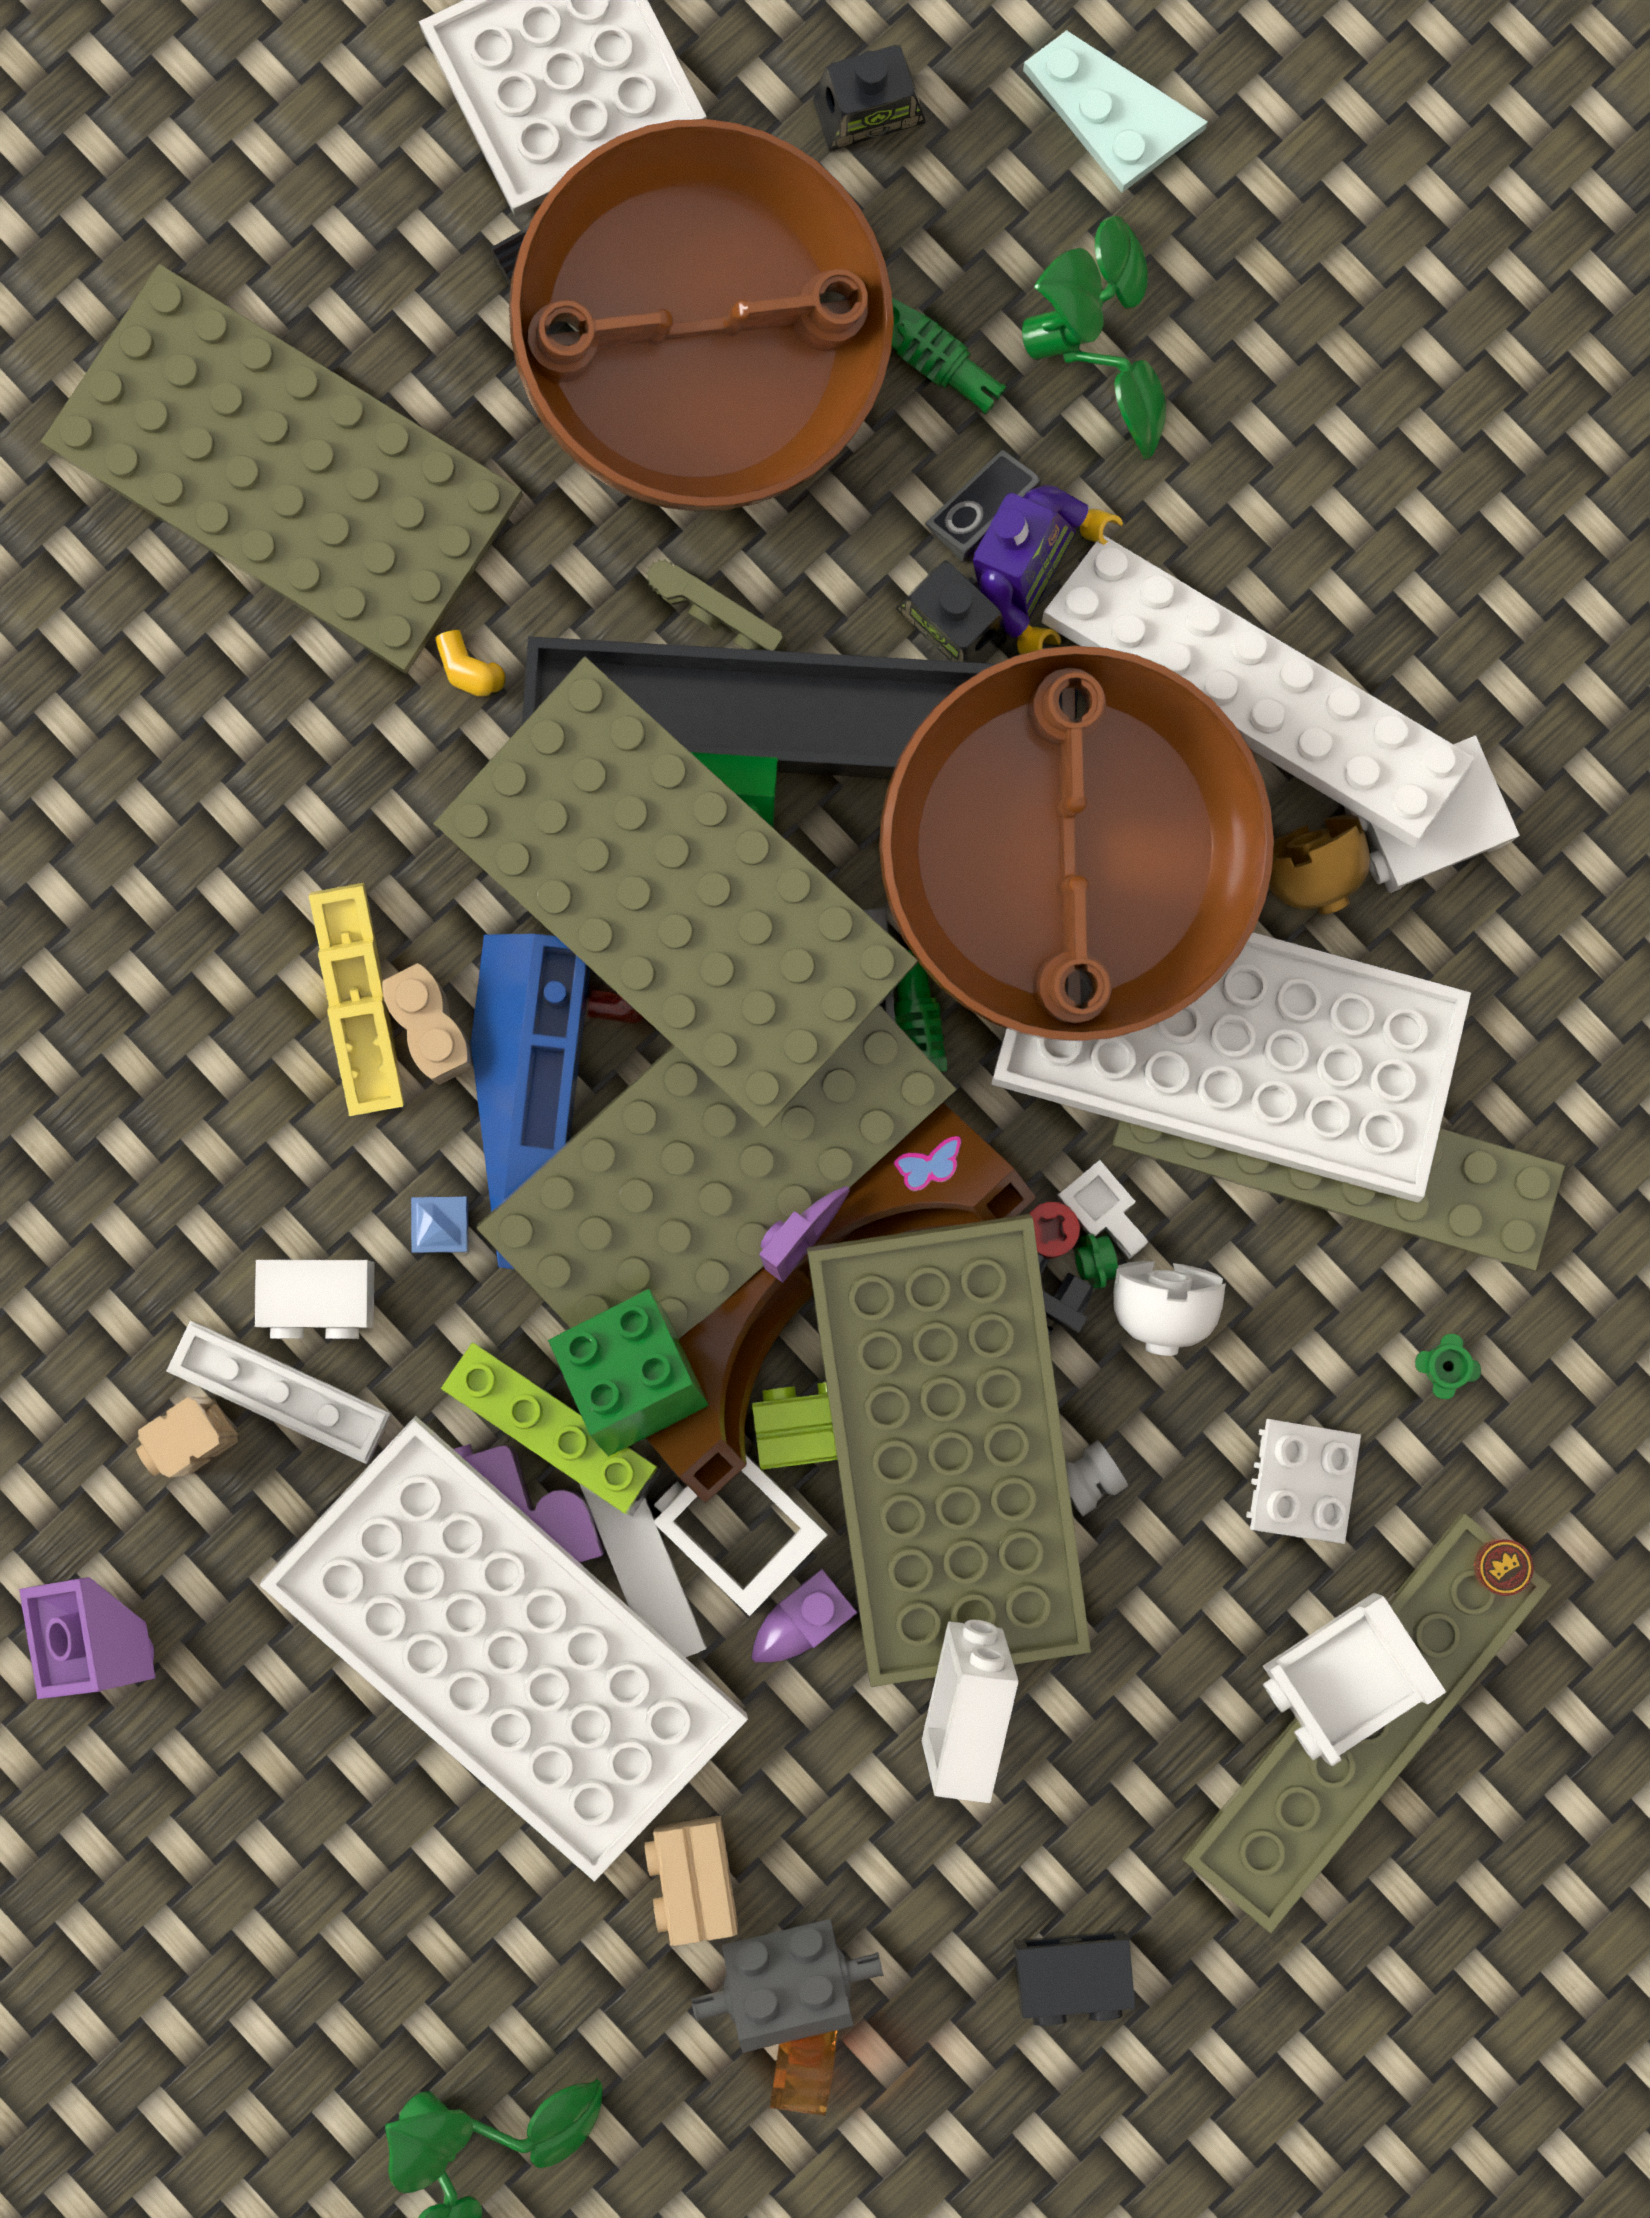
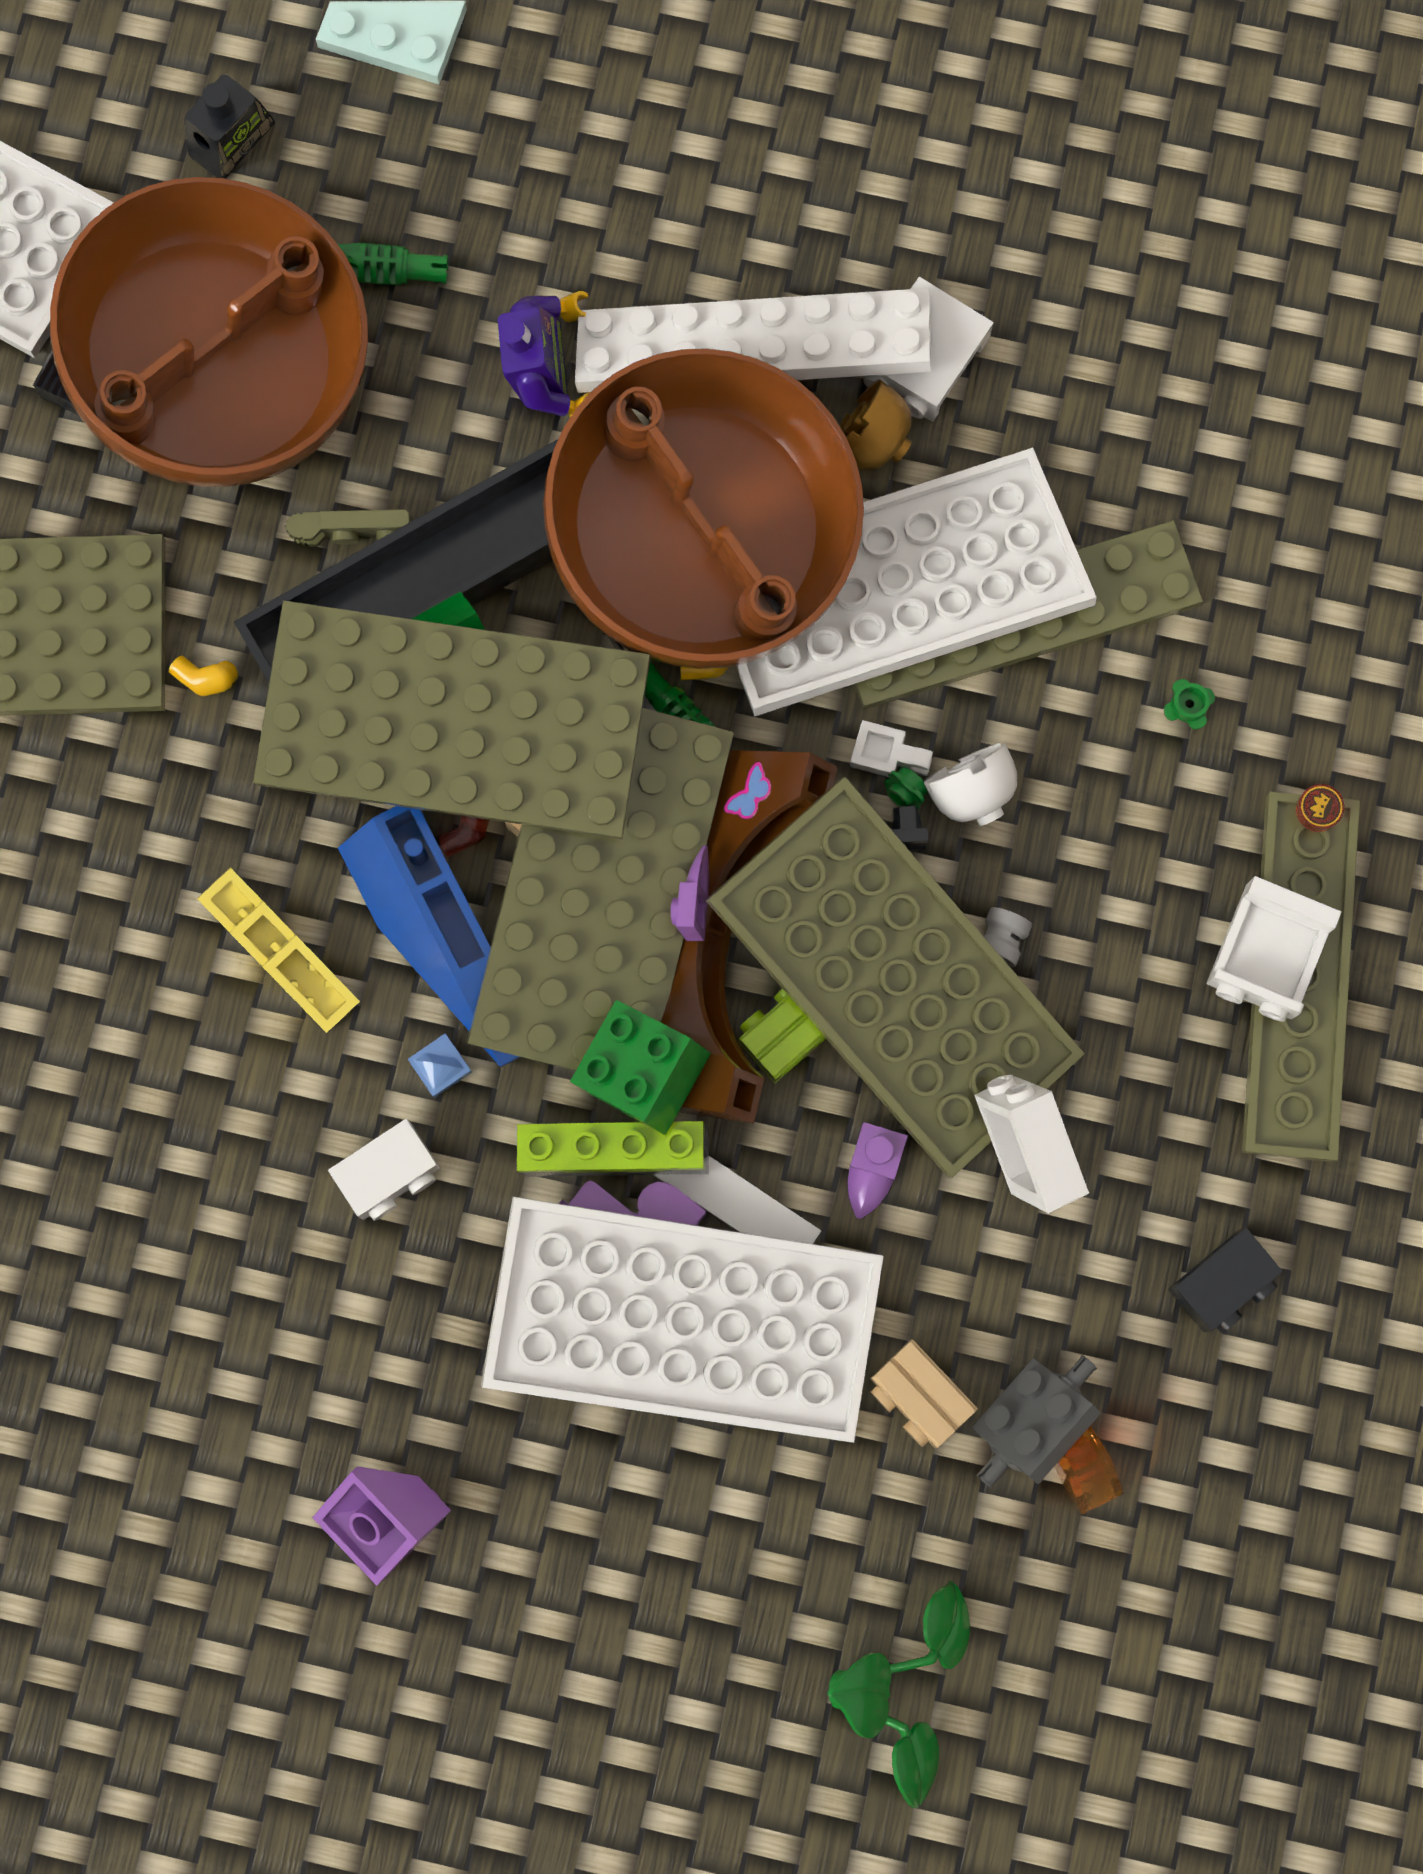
camera: 30 degrees left, 5 degrees down
tan brick [136,1396,238,1478] -> none
white tile [167,1321,392,1464] -> none
tan brick [382,963,474,1085] -> none
white window [653,1453,828,1616] -> none
black torso [896,560,1007,663] -> none
slope [925,449,1042,563] -> none
green plant [1022,216,1166,460] -> none
red wheel [1029,1202,1080,1259] -> none
white hinge [1246,1419,1361,1544] -> none

